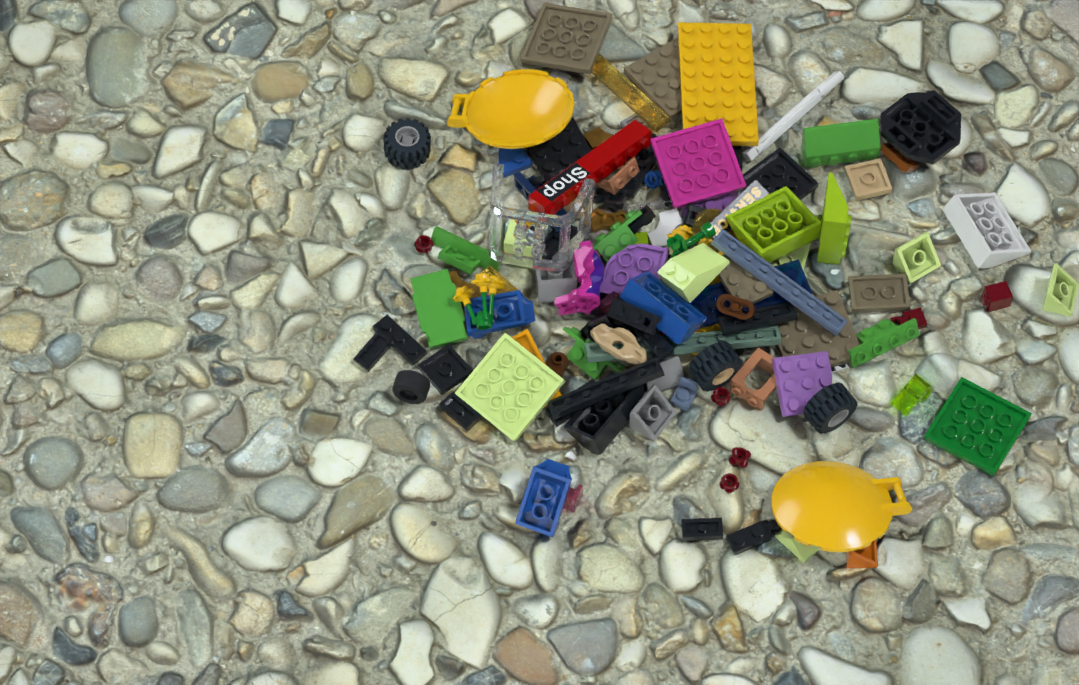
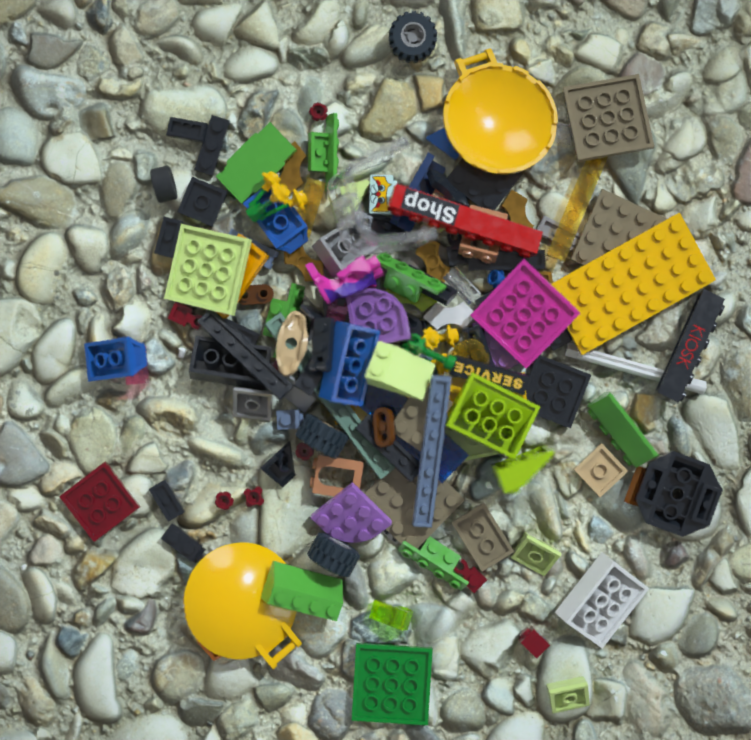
camera: 65 degrees right, 30 degrees up
none -> dark red plate [59,461,141,542]
none -> dark red plate [167,301,202,330]
none -> black slope [261,441,296,488]
none -> bright green slope [261,561,343,621]
none -> pearl gold tile [284,245,324,282]
none -> black brick [653,289,725,405]

